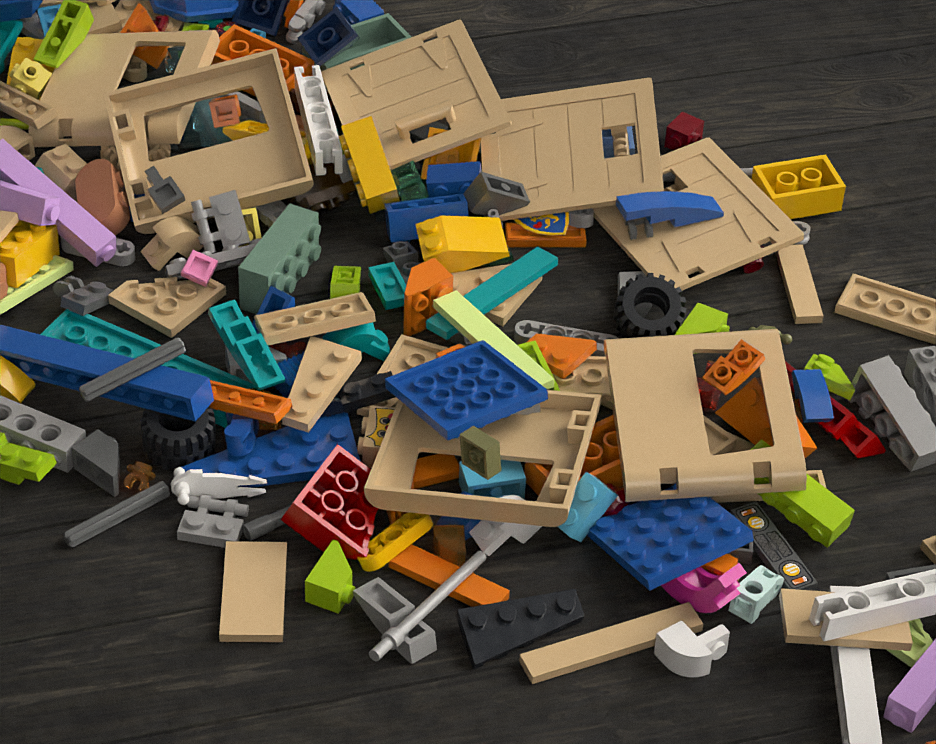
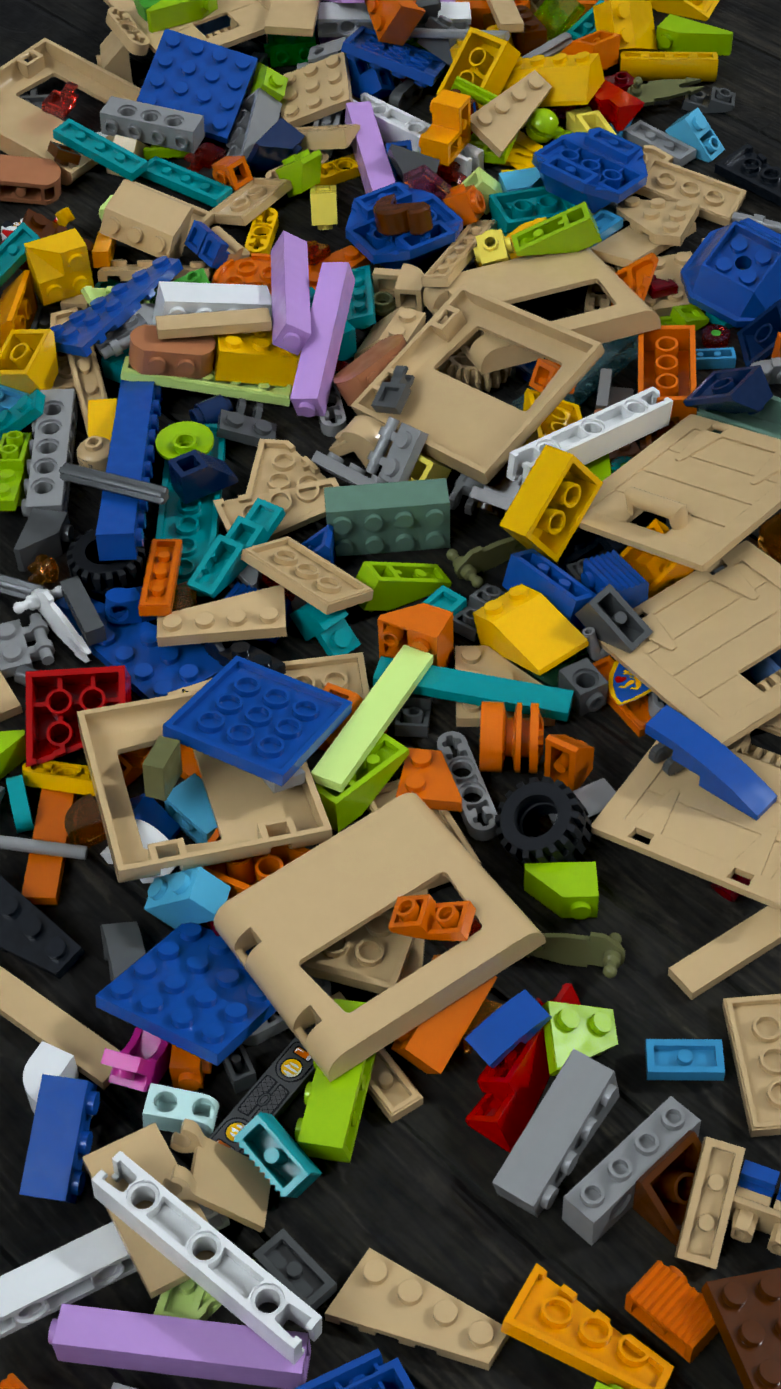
camera: 65 degrees right, 5 degrees up
bright pink tile [181,250,218,287] -> none
clear green brick [391,161,429,201] -> none
none -> teal beam [5,775,34,833]
none -> blue brick [19,1074,100,1204]
none -> dark grey piece [60,576,107,646]
none -> tan head [77,436,111,472]
none -> dark grey slope [100,921,146,982]
none -> lime dish [155,421,214,460]
none -> tan flag [162,1119,271,1233]
none -> dark blue slope [168,449,238,504]
none -> dark blue brick [189,394,234,424]
none -> tan wing [213,477,339,542]
none -> teal brick [234,1112,322,1198]
none -> olive piece [446,536,528,588]
none -> orange wheel [479,701,544,773]
none -> orange slope [544,734,594,791]
none -> dark grey brick [558,657,609,717]
none -> dark azure plate [645,1039,725,1081]

